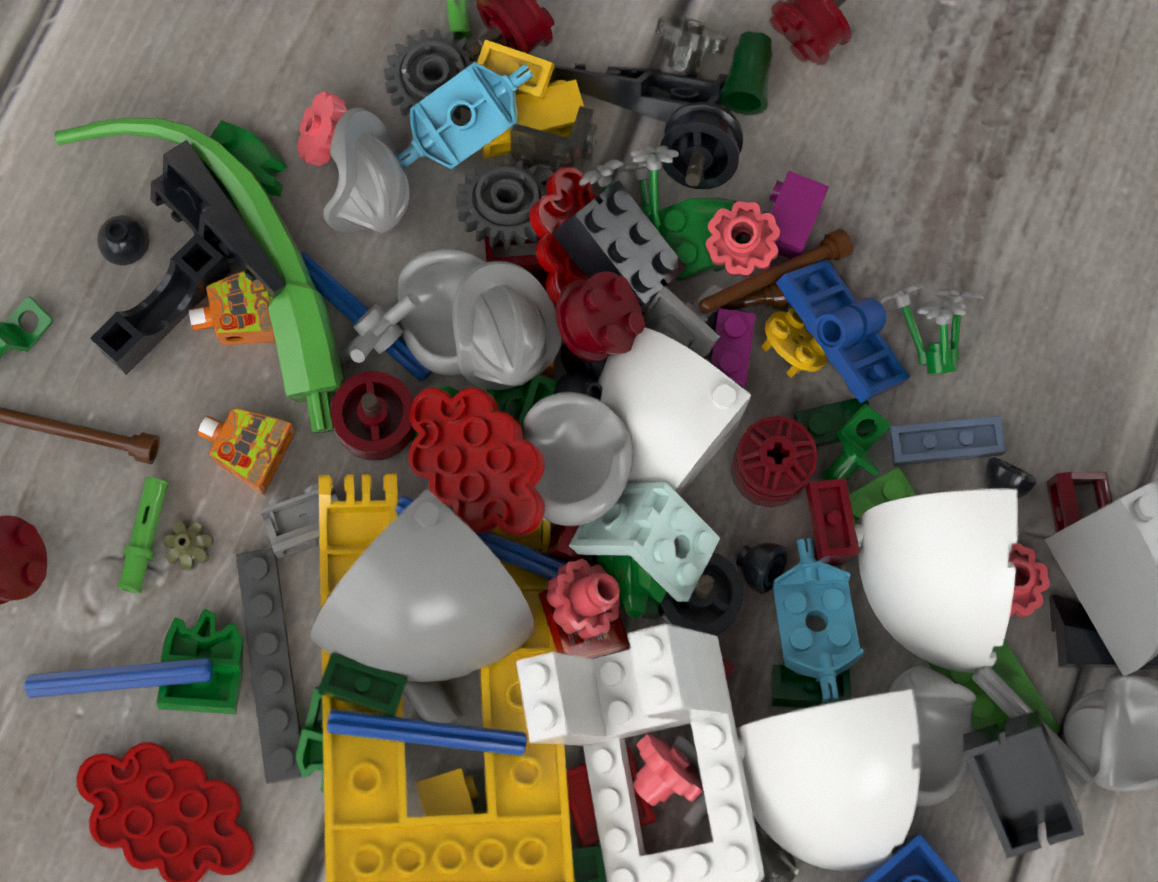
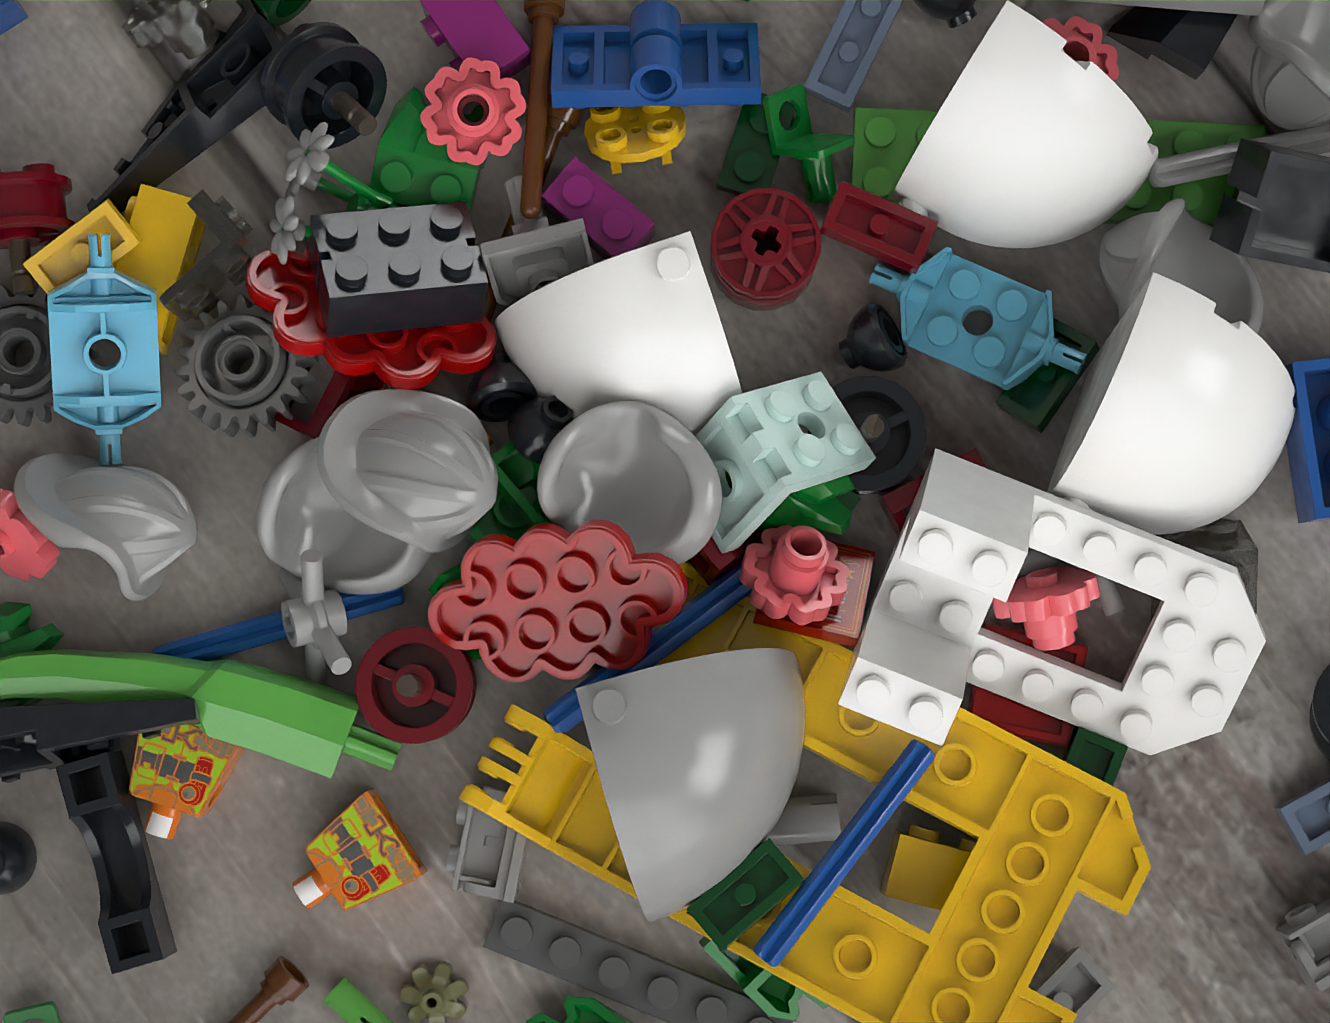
camera: 50 degrees left, 10 degrees up
dark red wheel [556,271,645,362] -> none

